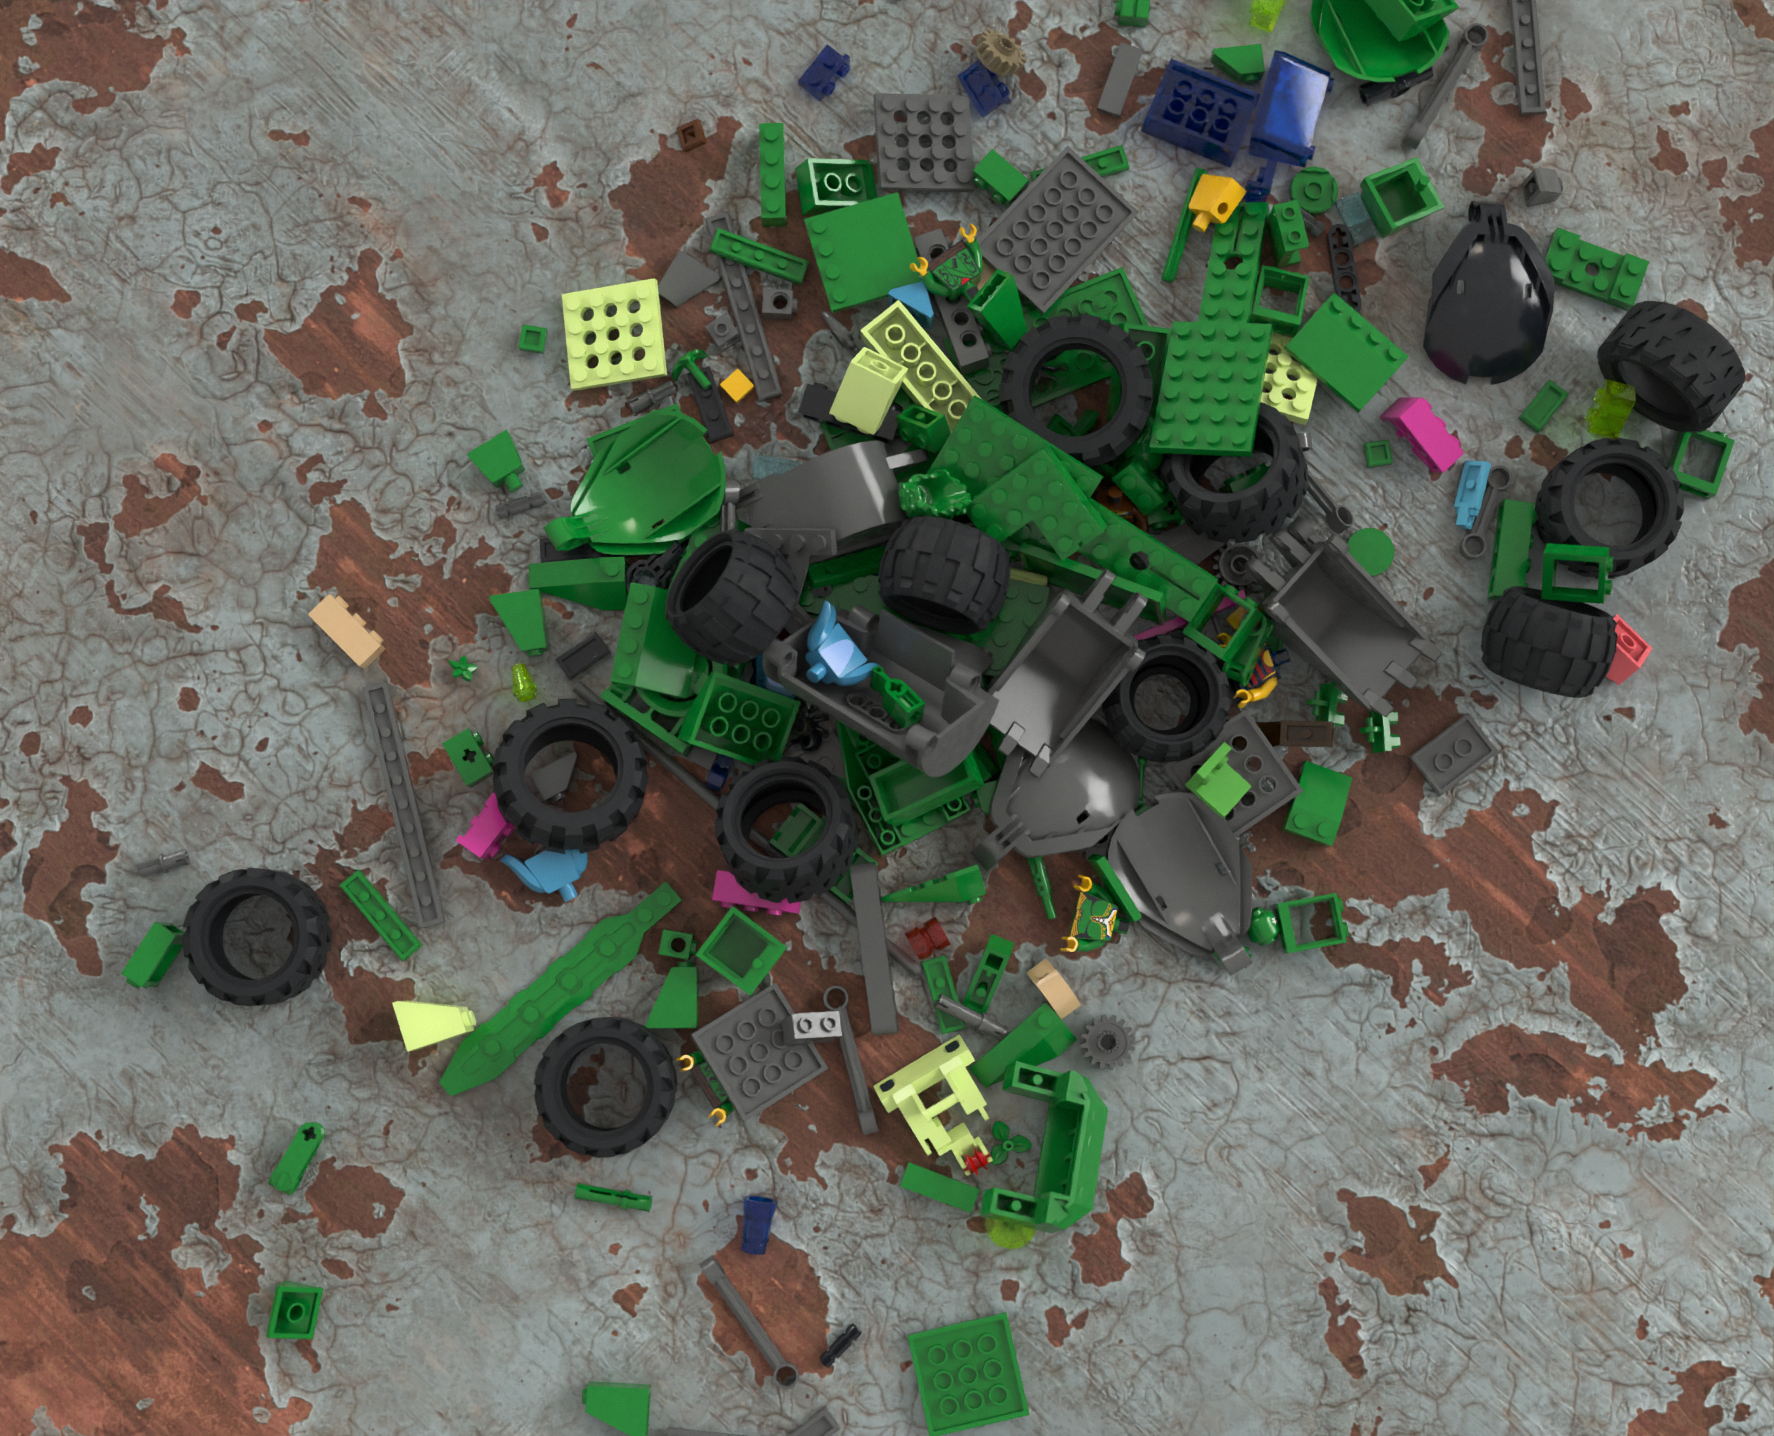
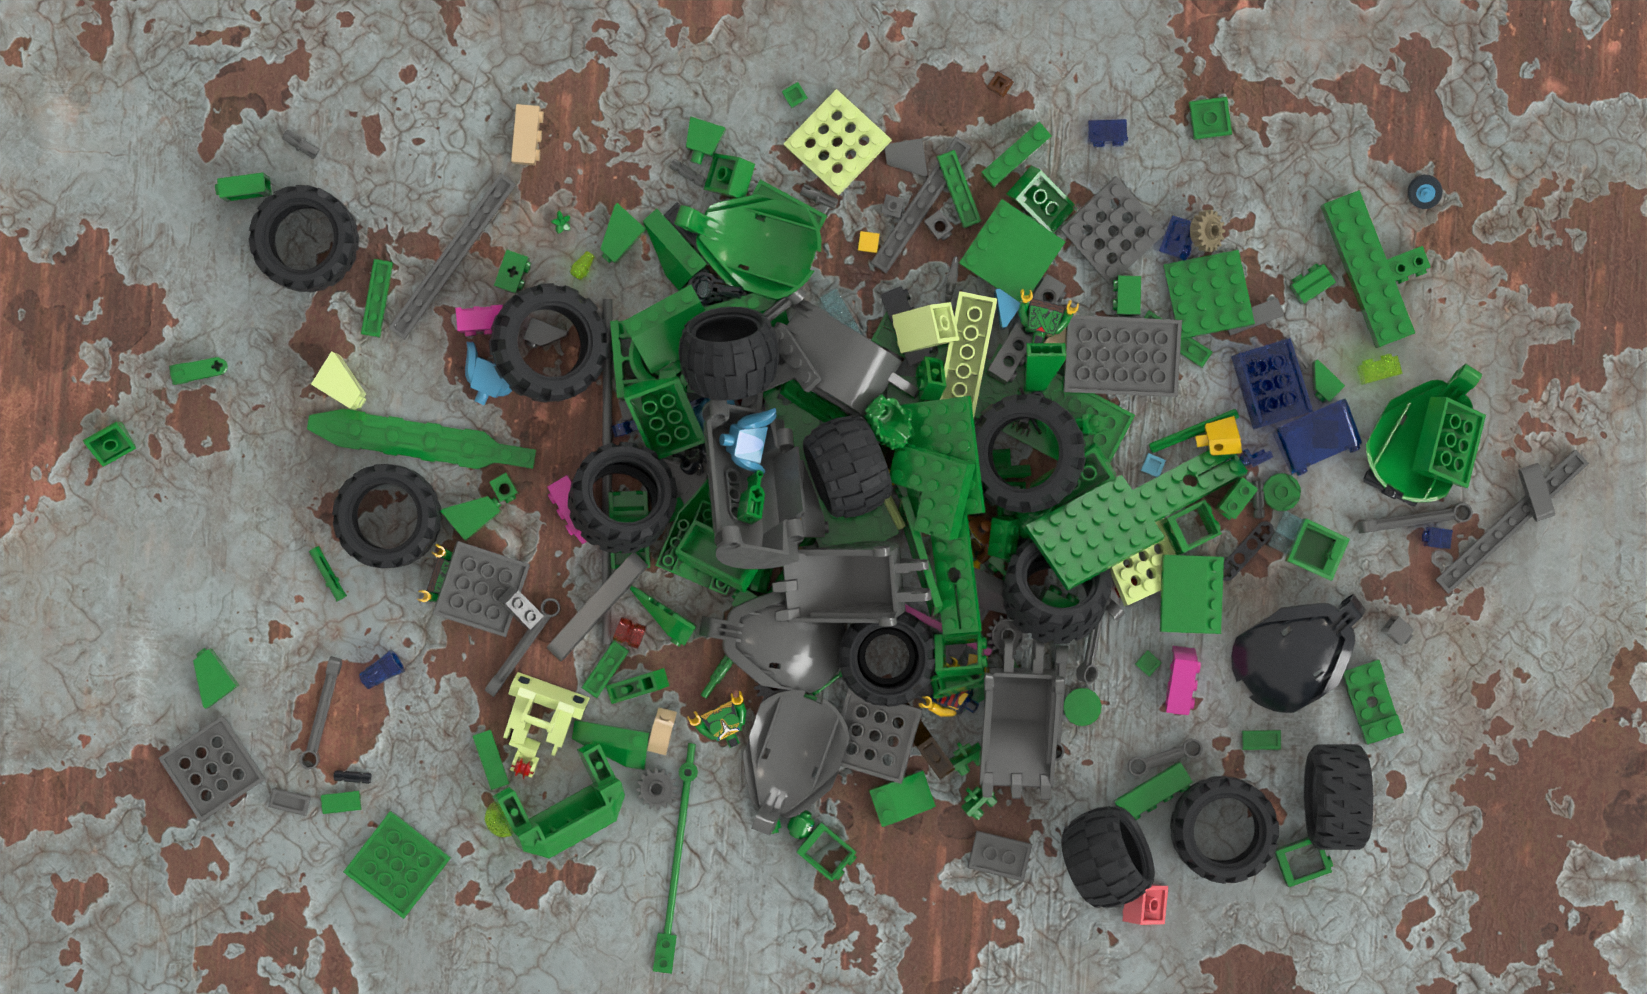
camera: 50 degrees right, 5 degrees up
black tile [555,632,611,681] -> none
green plant [672,349,711,390] -> none
black tile [687,366,734,443] -> none
green piece [696,906,787,996] -> none
dark grey pin [934,993,1007,1041] -> none
green plant [990,1121,1032,1165] -> none
green tile [1087,853,1142,922] -> none
bright green bracket [1185,742,1251,818] -> none
medium azure hinge [1454,461,1491,530] -> none
green window [1541,543,1614,604] -> none
clear neon green brick [1585,379,1636,439] -> none
none -> green tile [321,790,362,814]
none -> green bar [653,743,698,974]
none -> green slope [703,153,755,199]
none -> medium azure tile [1141,453,1166,477]
none -> green plate [1163,250,1255,339]
none -> clear blue brick [1422,527,1453,549]

